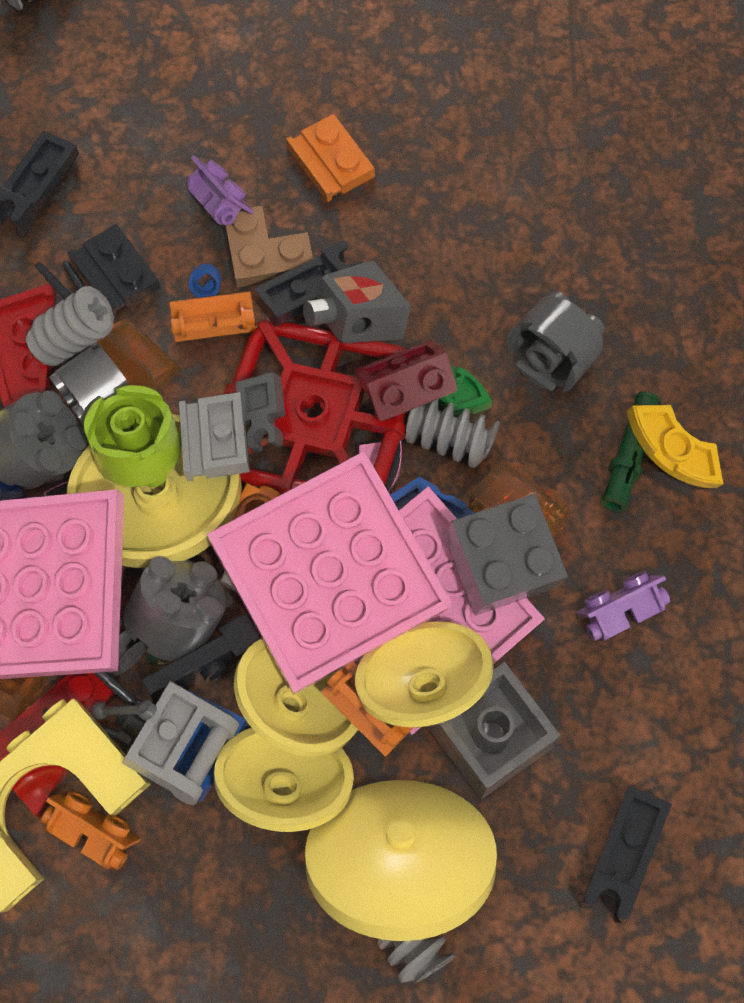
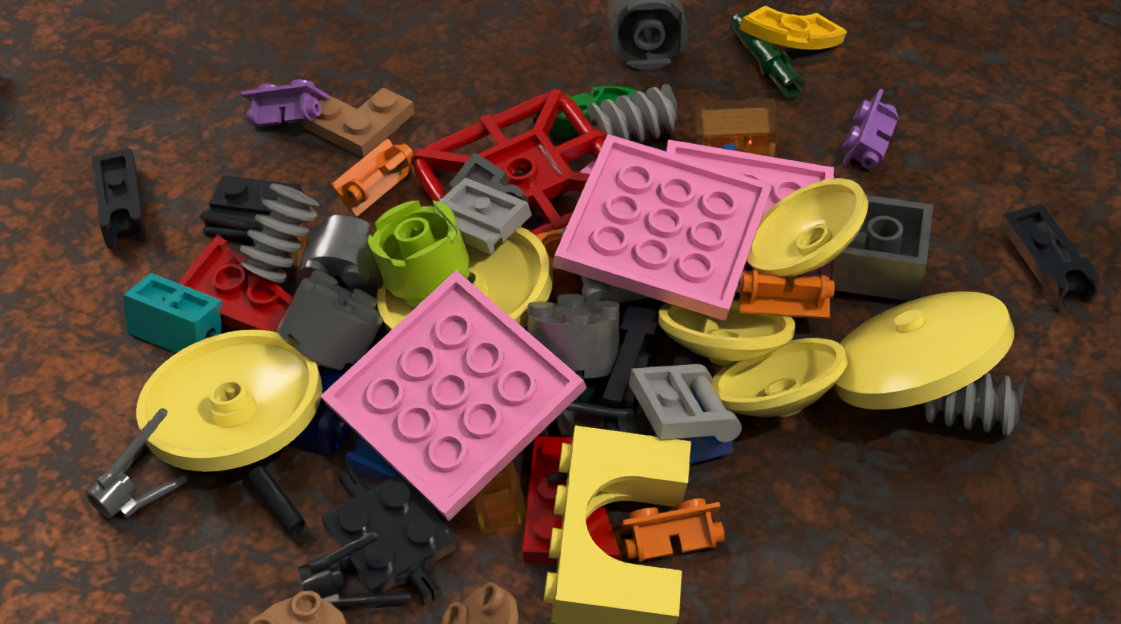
camera: 40 degrees left, 20 degrees down
dark grey hinge [92,700,157,721] -> none
blue hinge [188,263,222,298] -> none
black plate [252,241,364,327] -> none
orange plate [286,114,375,202] -> none
dark grey torso [303,261,411,343] -> none
dark red bracket [354,339,457,421] -> none
dark grey brick [444,493,568,616] -> none

